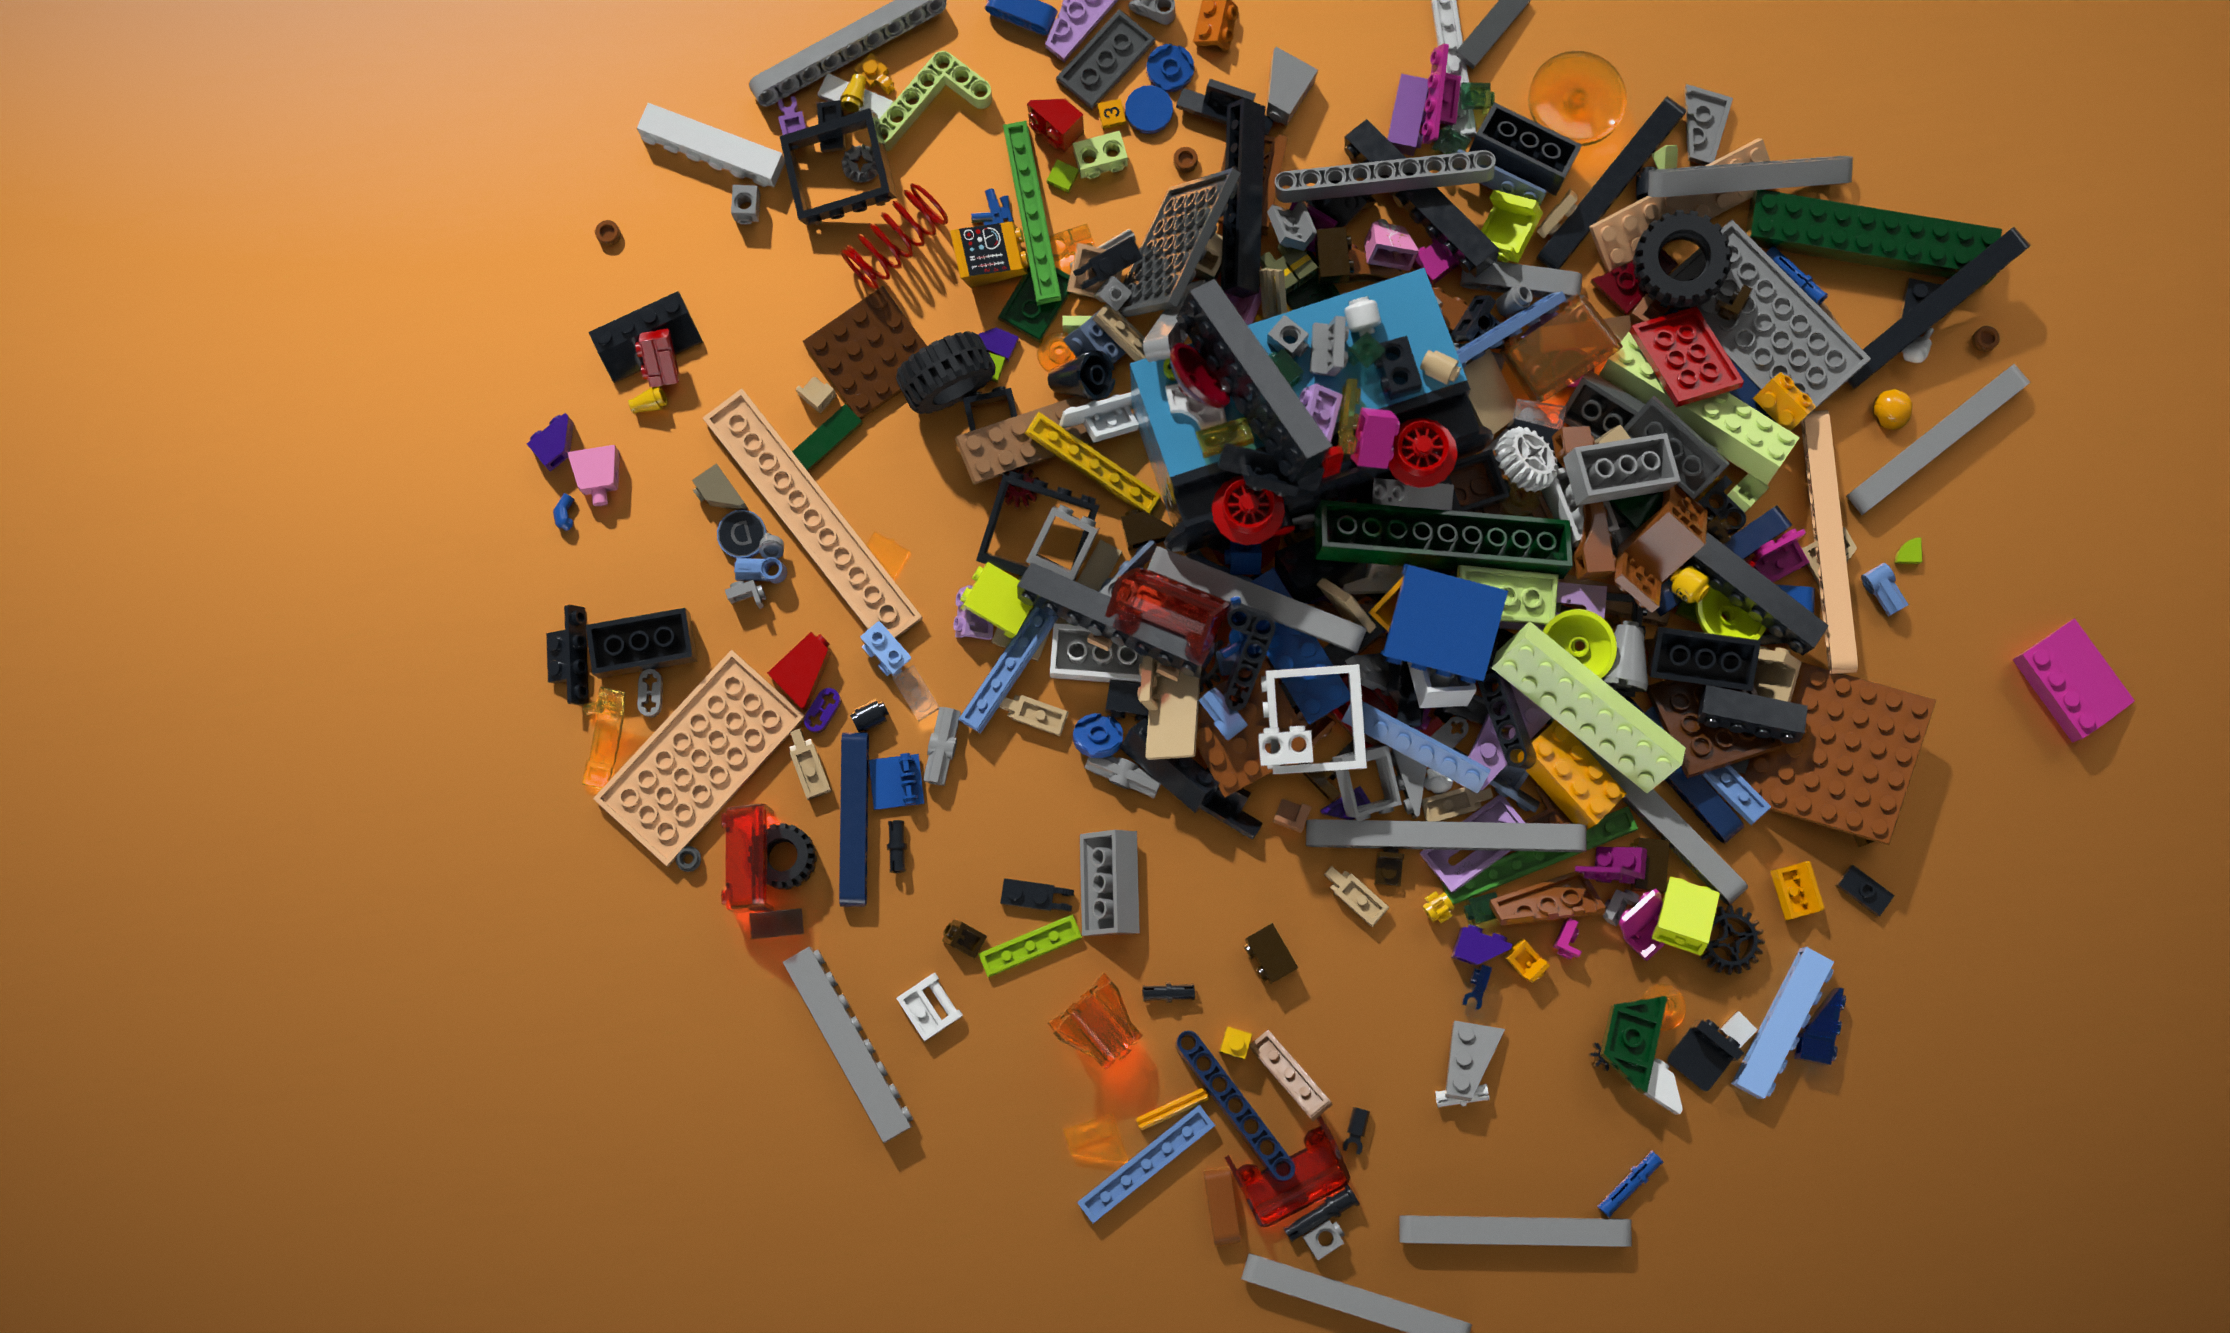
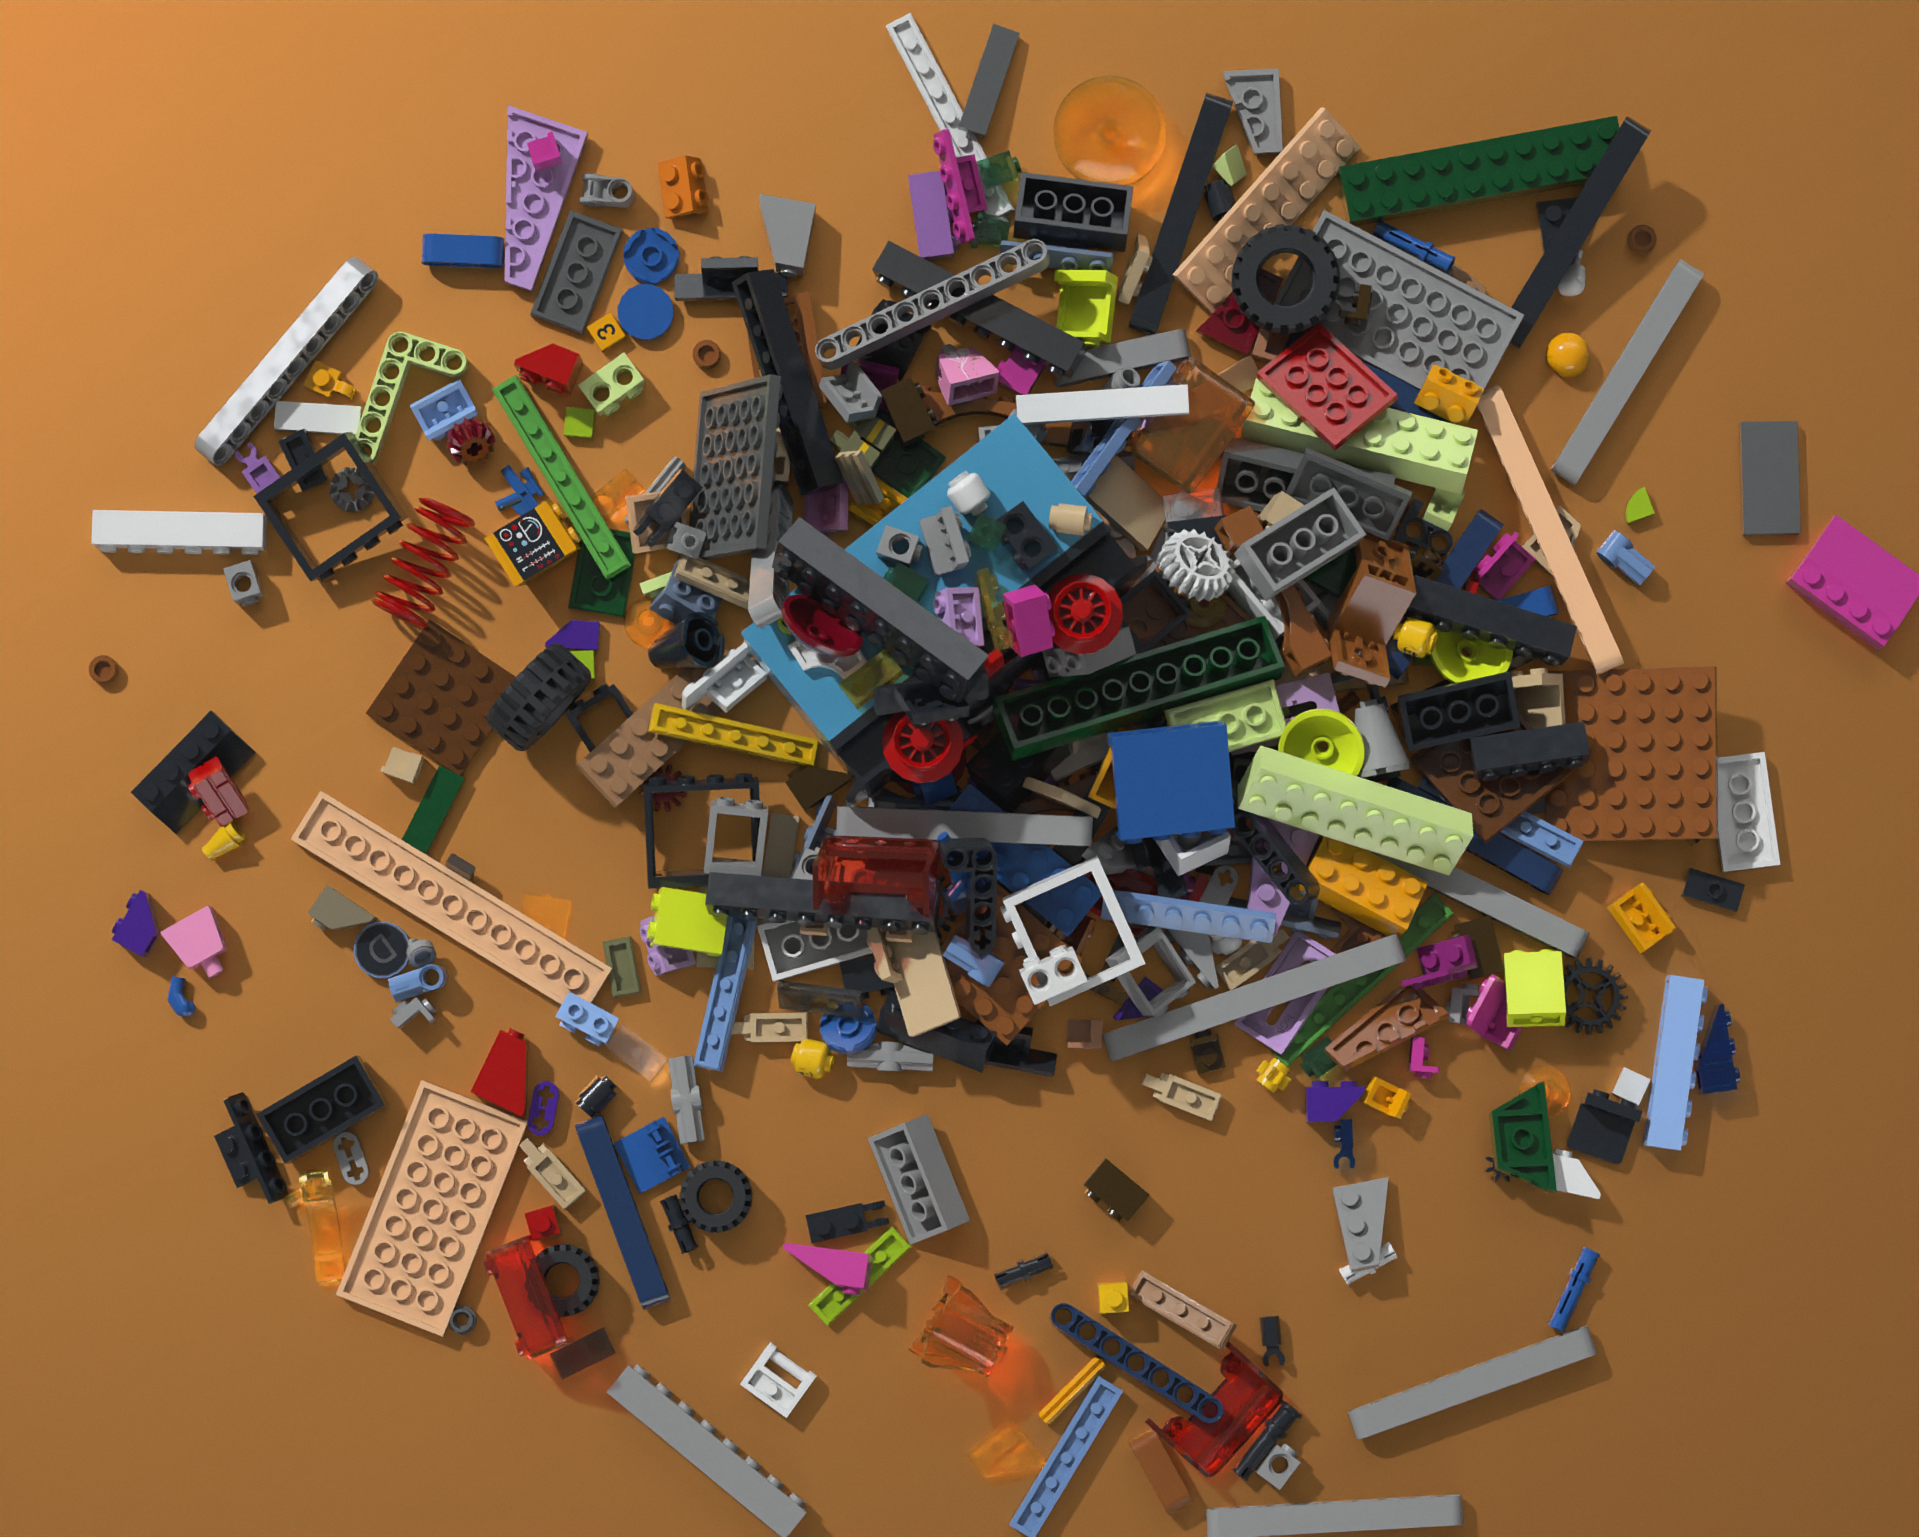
camera: 25 degrees left, 5 degrees up
yellow cone [840,74,866,112] -> none
dark brown bracket [942,919,987,959] -> none
light grey beam [1648,156,1853,197] -> none
none -> light blue bracket [410,379,478,440]
none -> dark brown tile [445,853,476,882]
none -> dark red gear [446,417,495,466]
none -> red brick [524,1205,563,1241]
none -> olive tile [602,936,642,998]
none -> black tyre [679,1161,753,1233]
none -> clear smoke tile [777,980,864,1019]
none -> dark pink slope [784,1243,873,1295]
none -> yellow head [791,1038,835,1079]
none -> white tile [1016,384,1189,425]
none -> white plate [1718,752,1780,872]
none -> dark grey tile [1739,421,1801,535]

